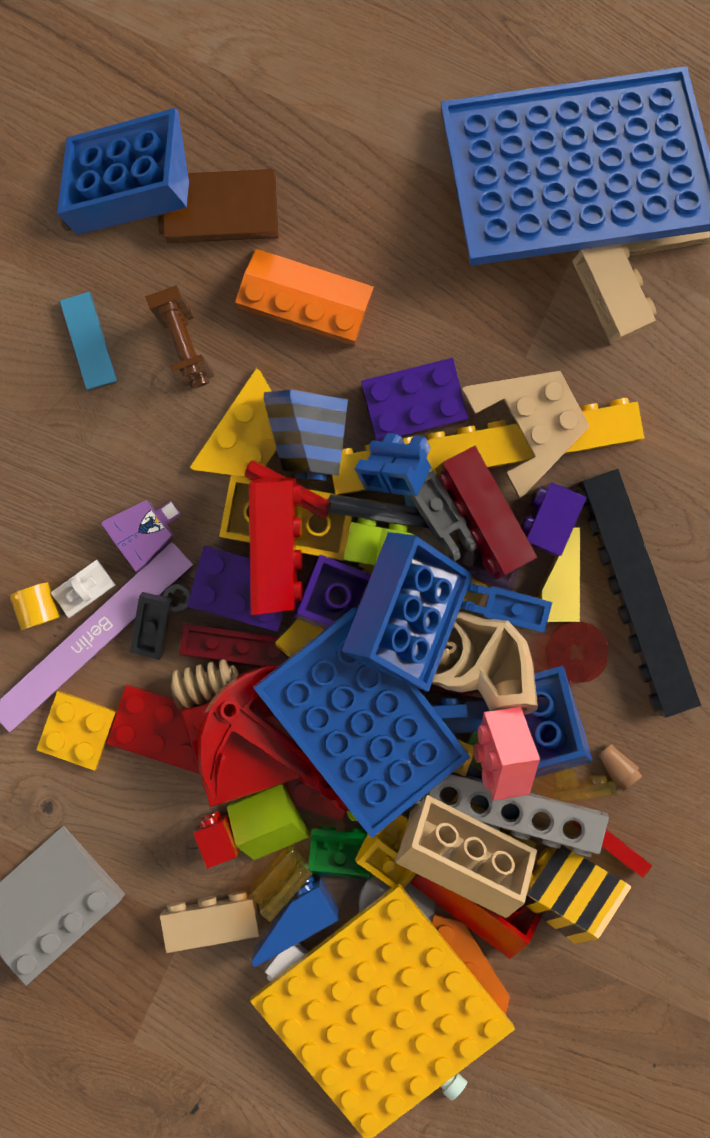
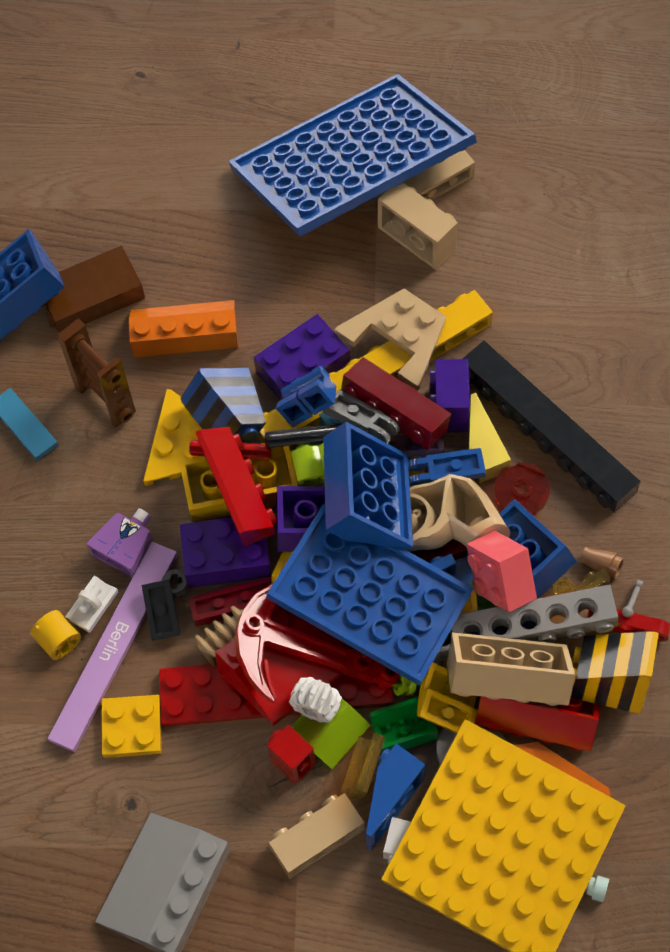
camera: 25 degrees left, 25 degrees down
none -> white gear [289,677,342,723]
none -> light grey hinge [622,580,643,617]

